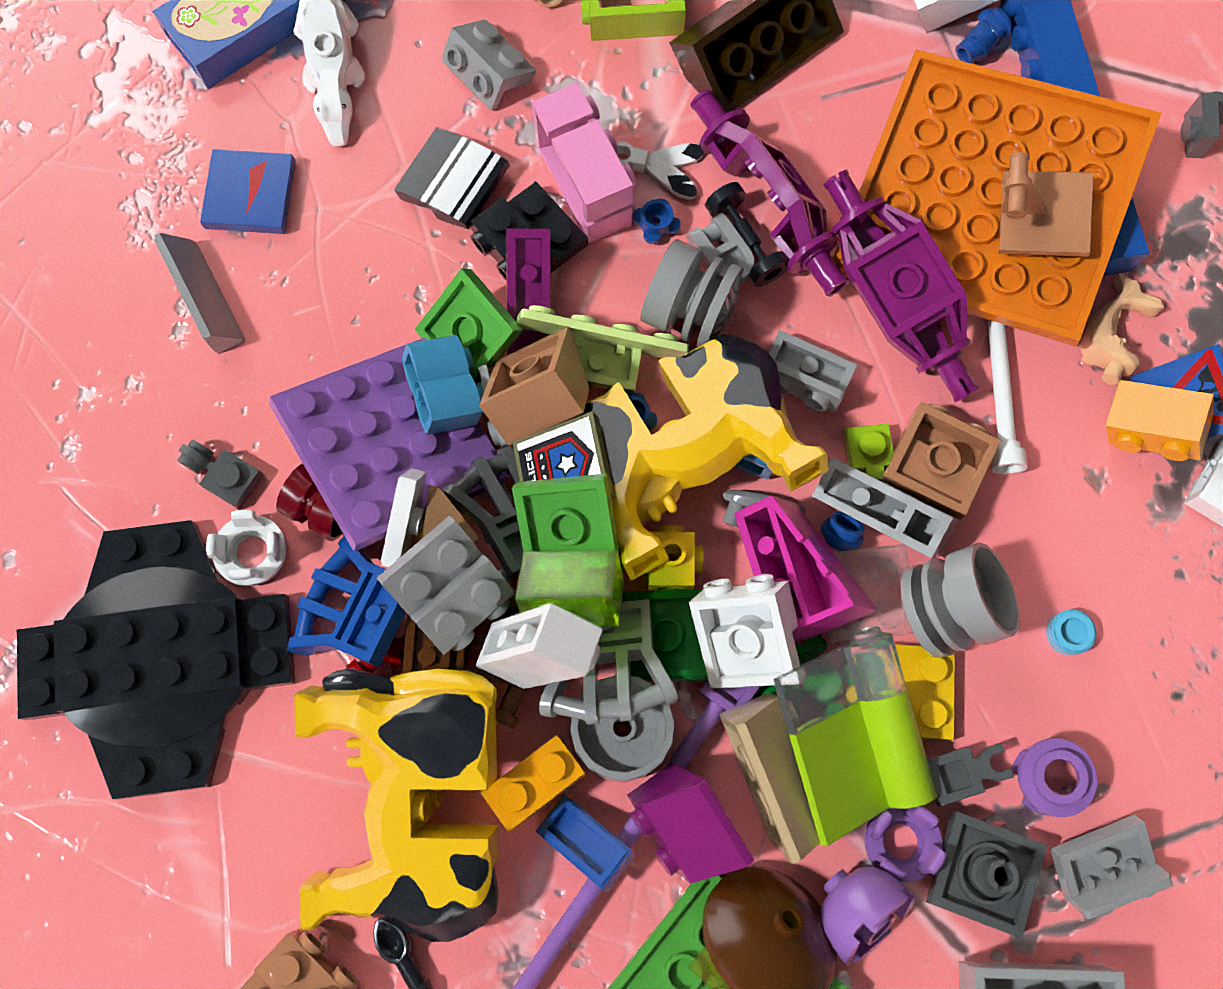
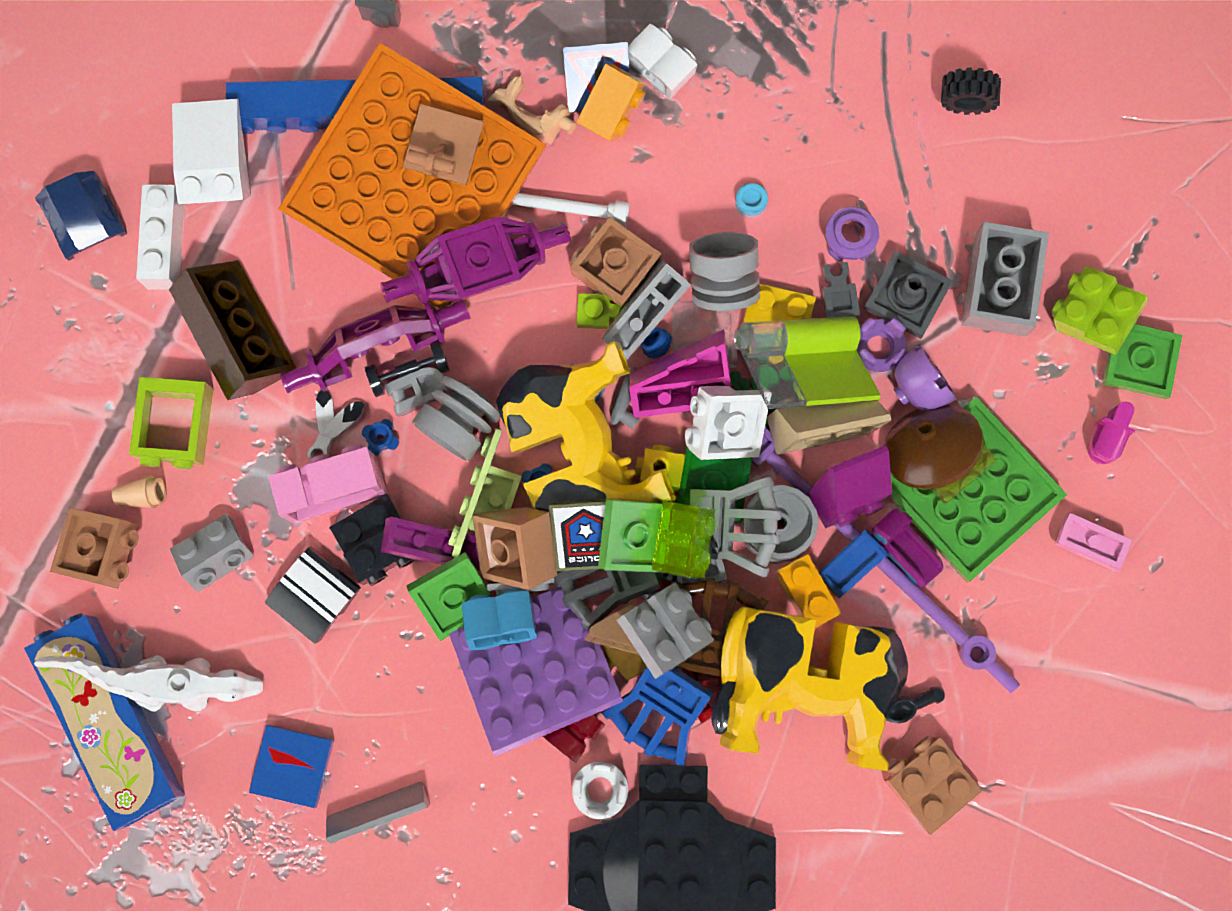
camera: 80 degrees left, 5 degrees up
dark grey plate [177,439,264,510] -> none
white plate [381,468,427,567] -> none
white brick [475,603,603,689] -> none
light grey bracket [768,330,857,413] -> none
blue arm [956,7,1012,63] -> none
light grey bracket [1050,814,1173,919] -> none
none -> magenta animal [872,509,944,588]

